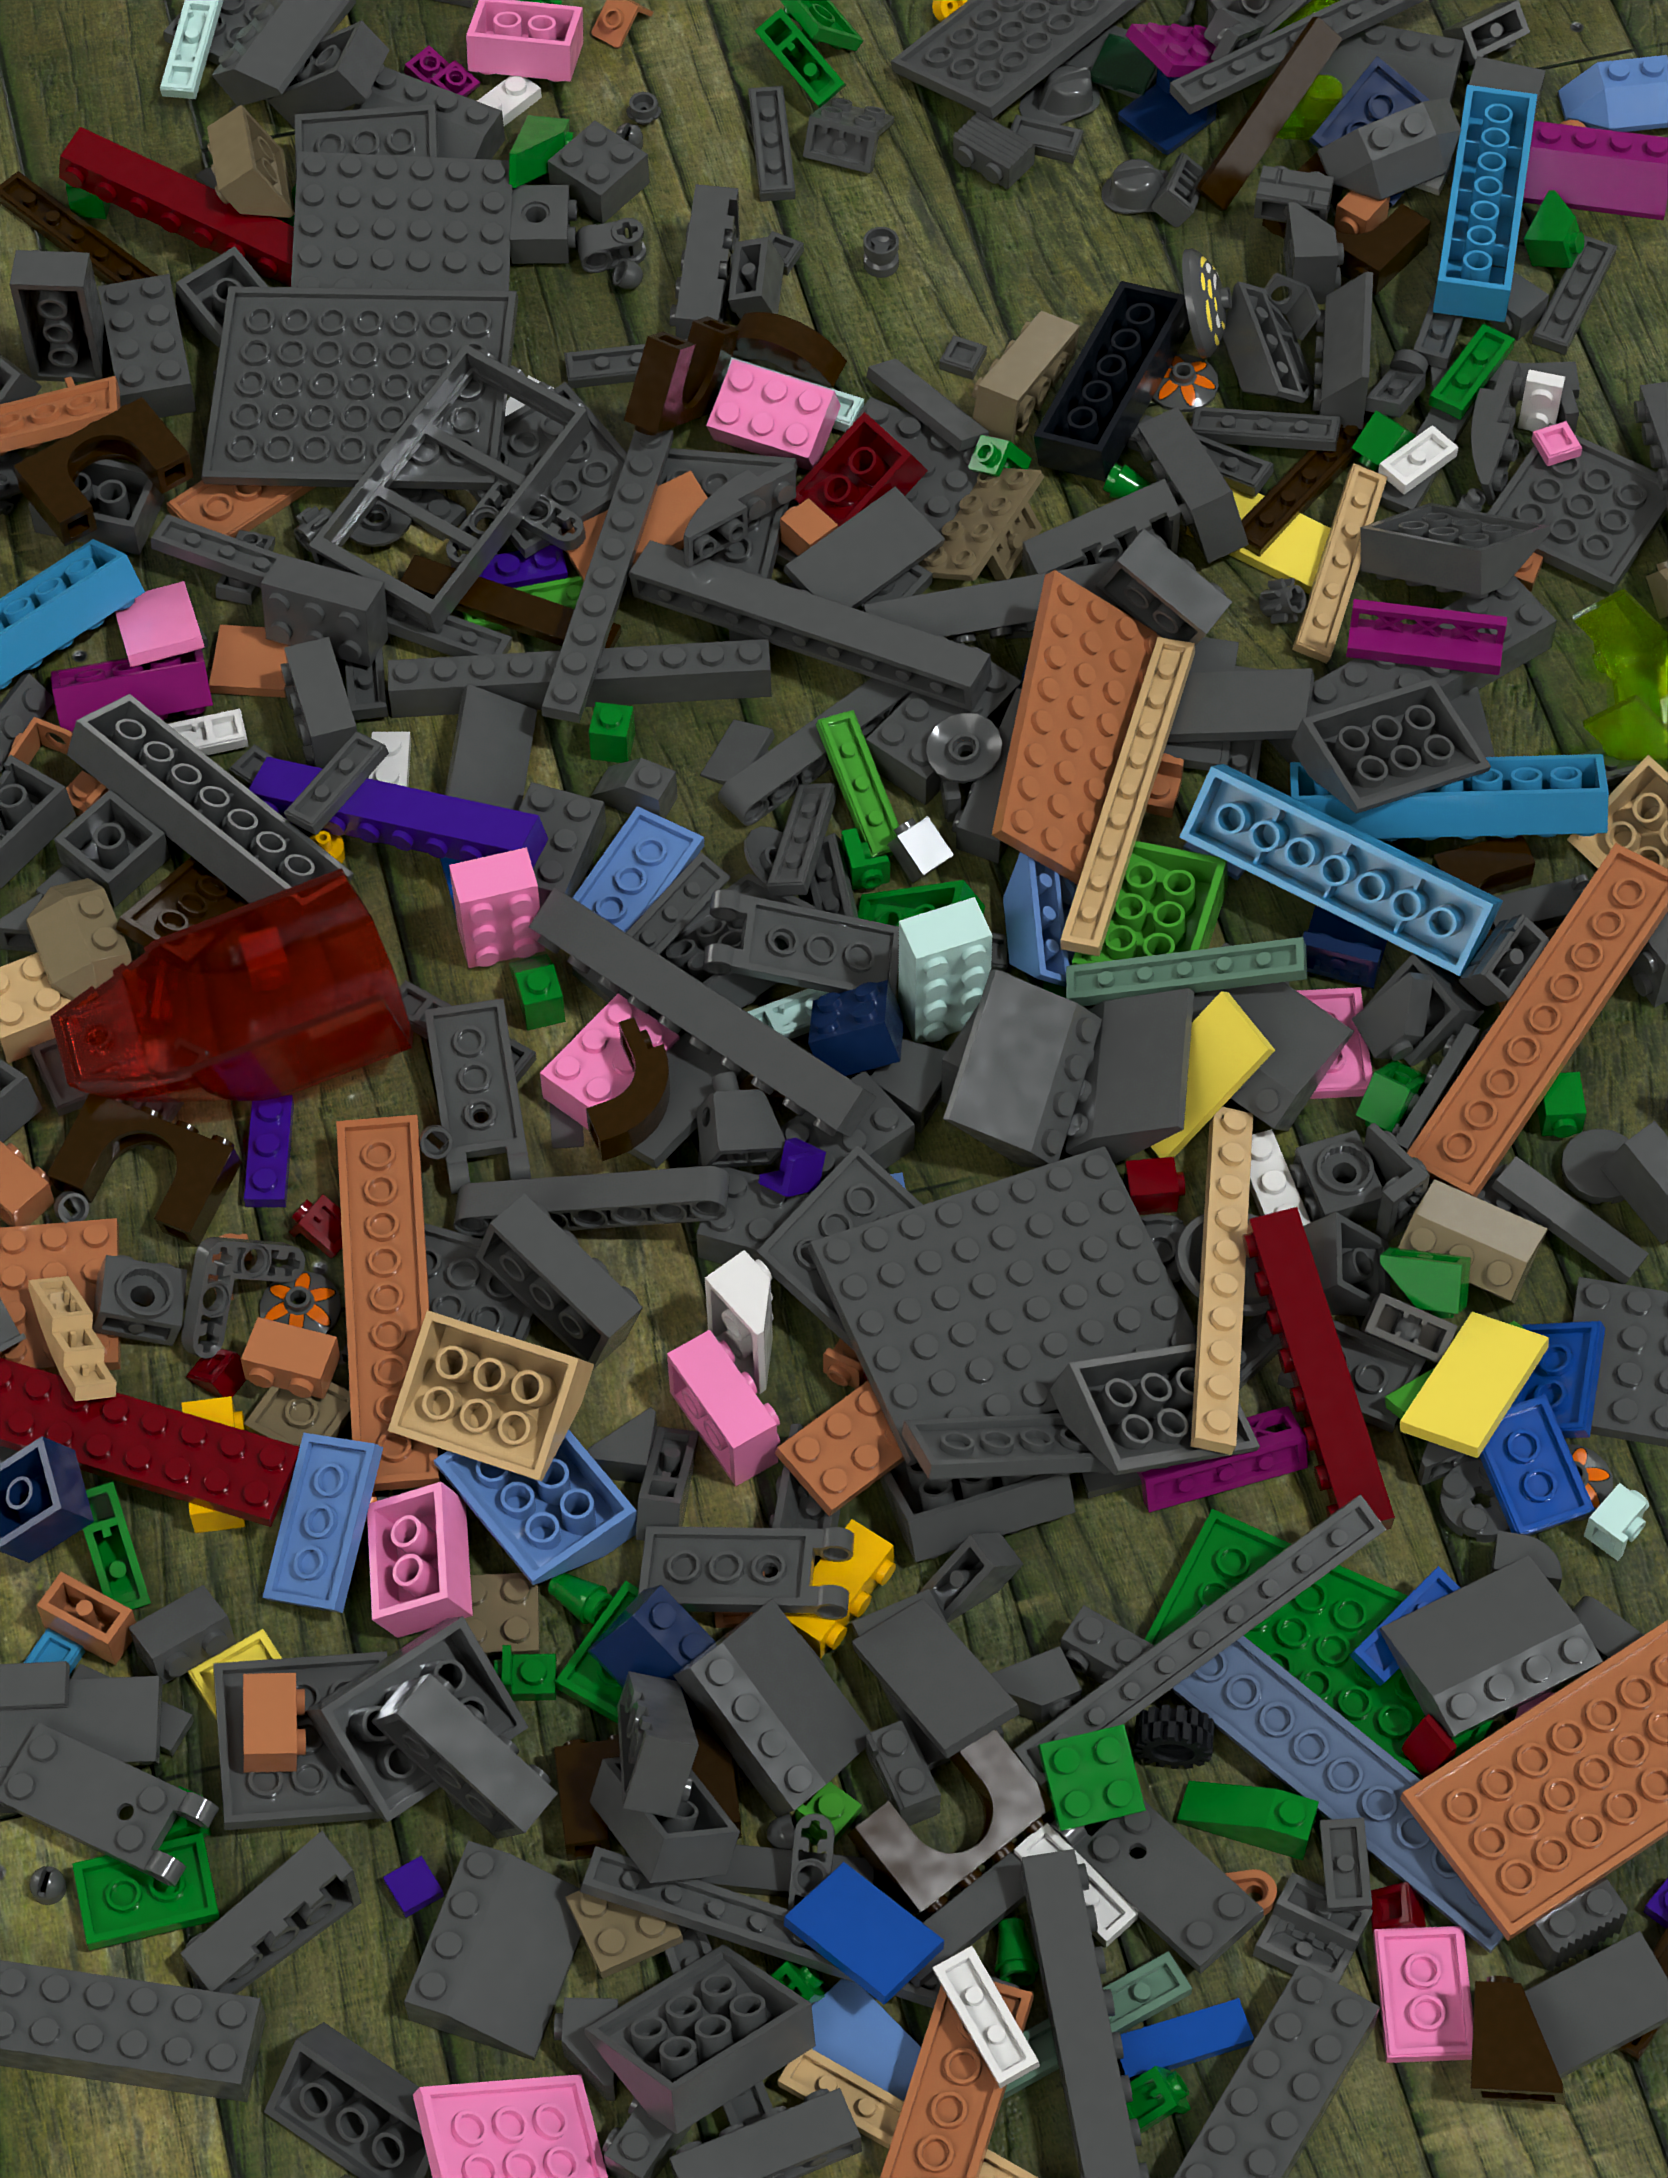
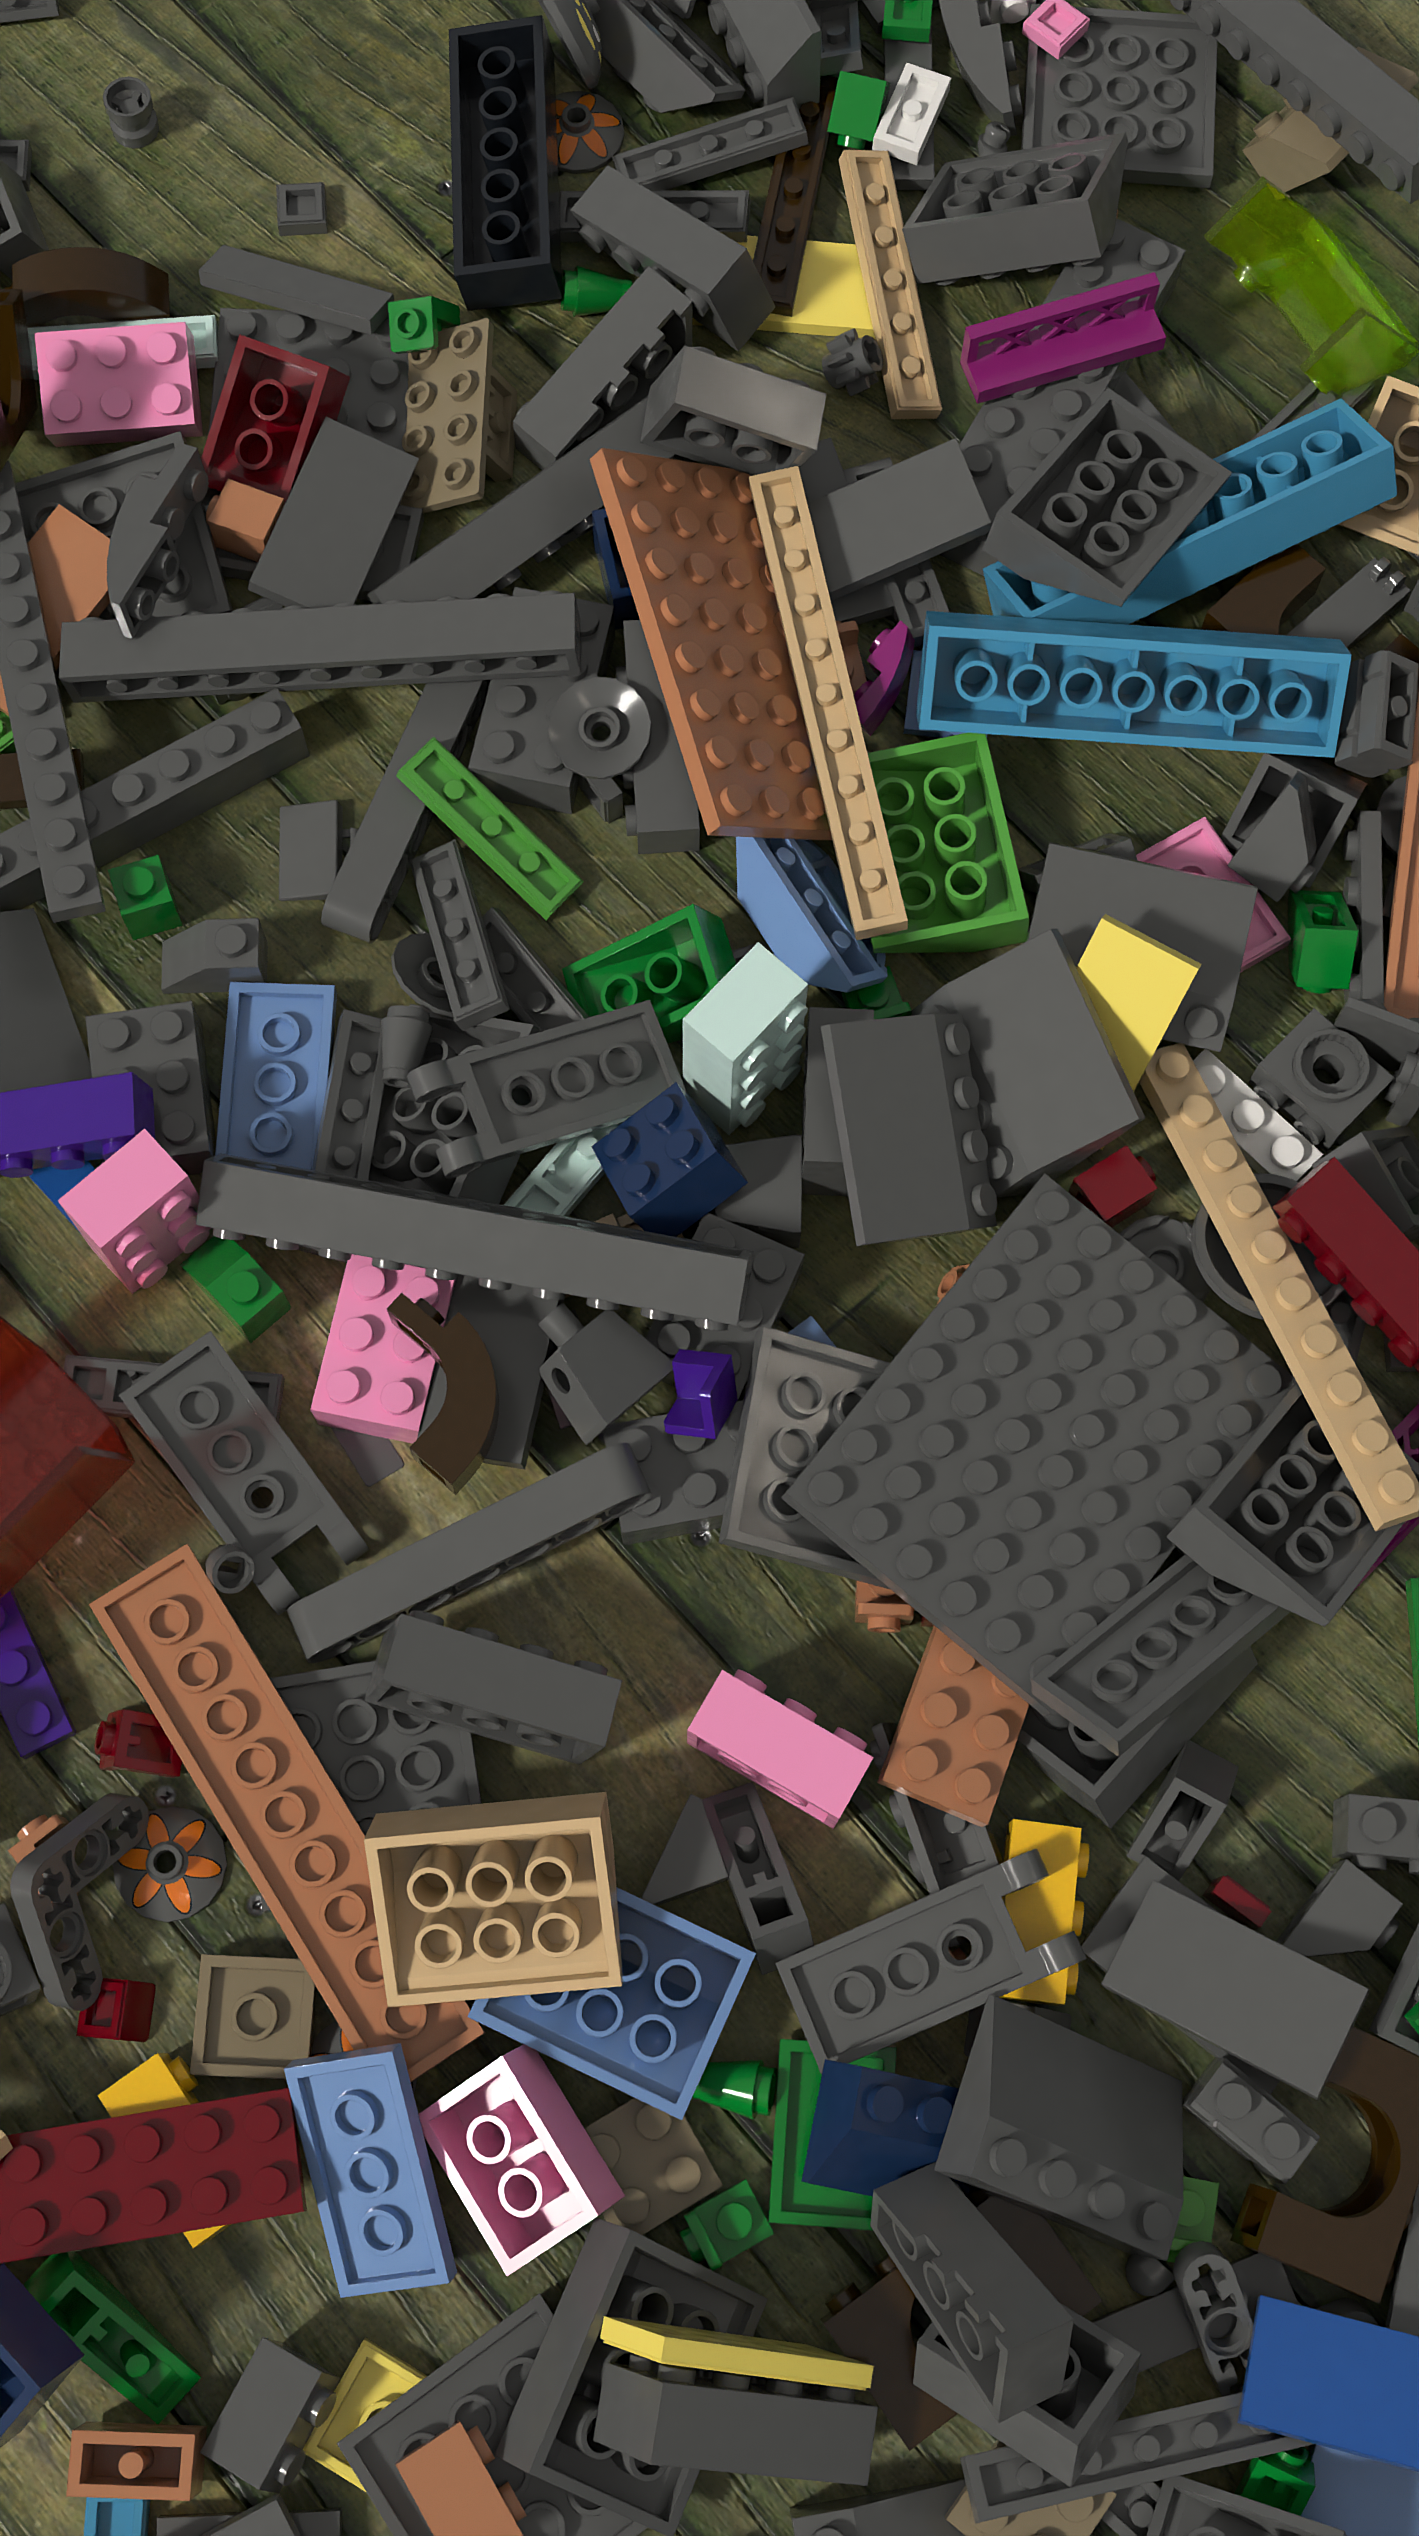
camera: 30 degrees left, 15 degrees up
nougat brick [241,1317,340,1399] -> none
white slope [705,1250,774,1394] -> none
green bracket [841,828,890,890] -> none
brick [887,816,954,883] -> none
dark tan wedge [972,311,1080,443] -> none
sand green plate [1066,937,1307,1006] -> none
dark blue bracket [1303,905,1387,989] -> none
none -> dark grey cone [381,1005,433,1088]
none -> light yellow tile [600,2316,874,2391]
none -> magenta slope [854,620,915,737]
none -> dark red tile [1202,1875,1272,1930]

